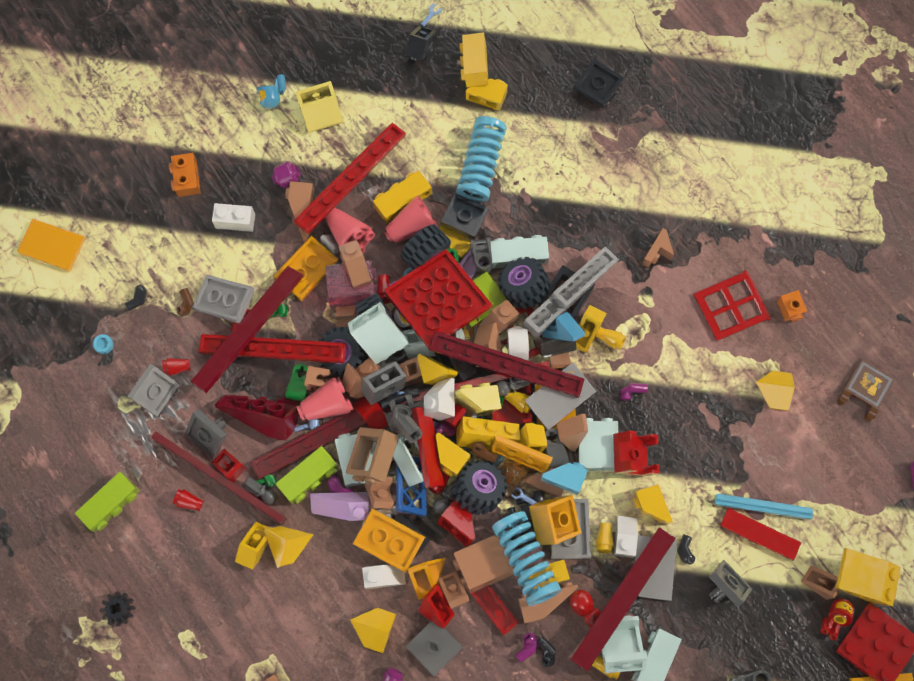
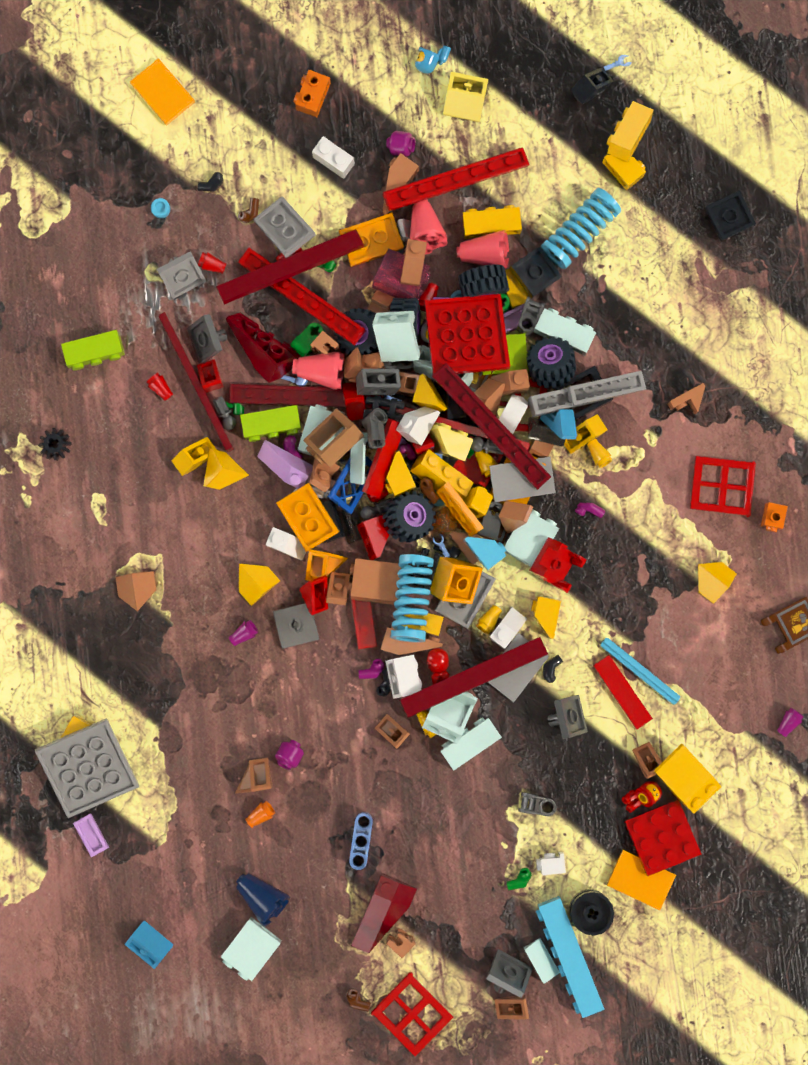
camera: 30 degrees right, 10 degrees up
none -> white brick [385,655,422,699]

